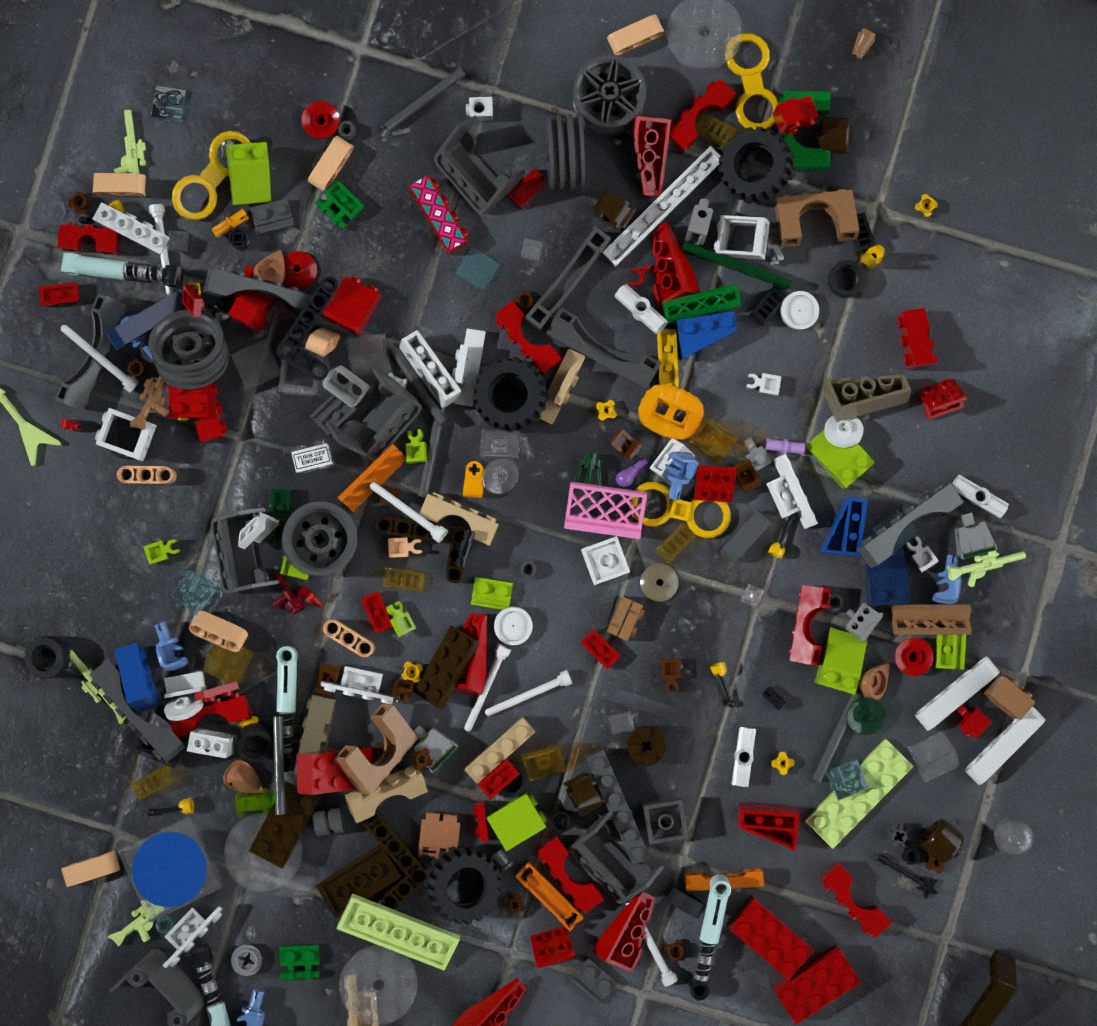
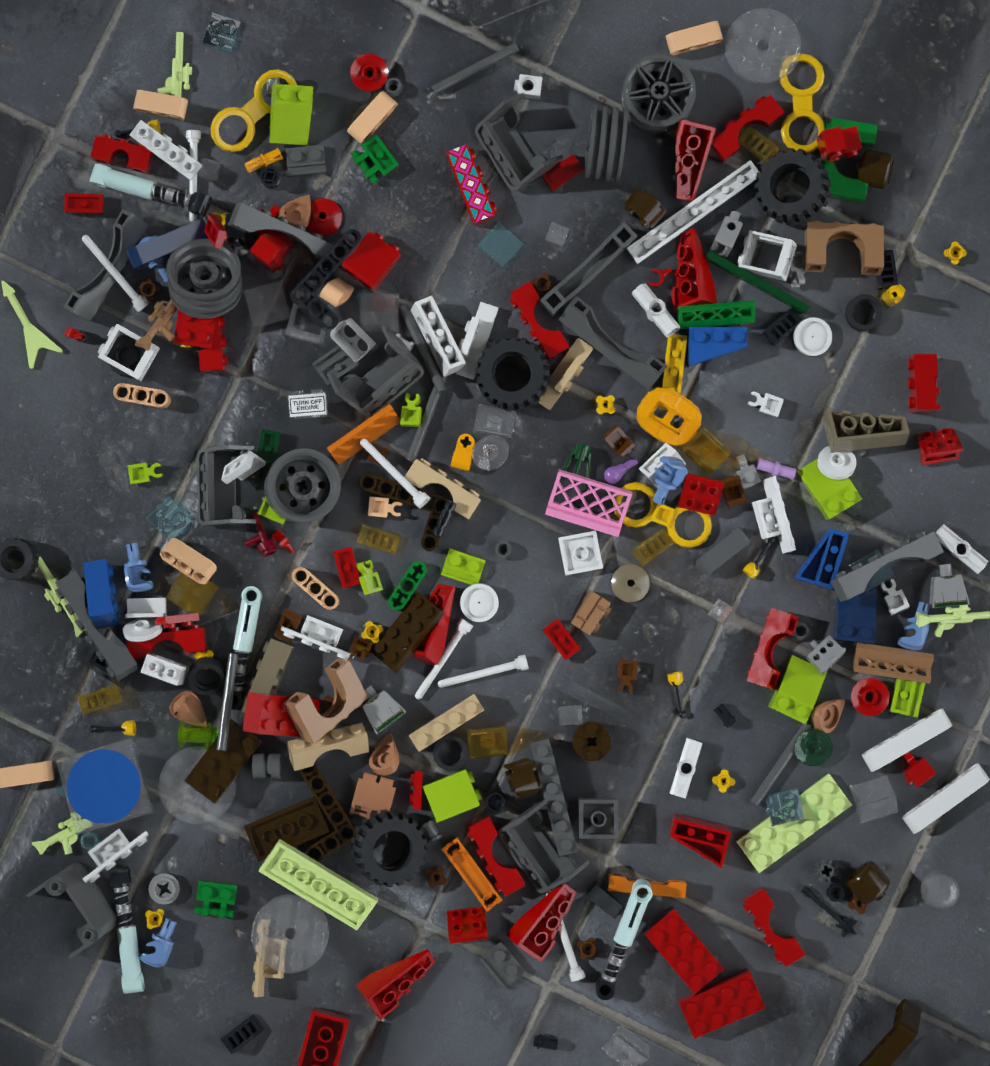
camera: 10 degrees right, 0 degrees up
reddish brown plate [68,191,91,214] -> none
reddish brown plate [411,748,433,770] -> none
red plate [478,759,520,800] -> none
medium nougat cone [852,29,876,59] -> none
medium nougat brick [981,675,1035,720] -> none
none -> yellow plate [145,908,165,929]
none -> nougat piece [369,732,399,776]
none -> green beam [388,561,427,611]

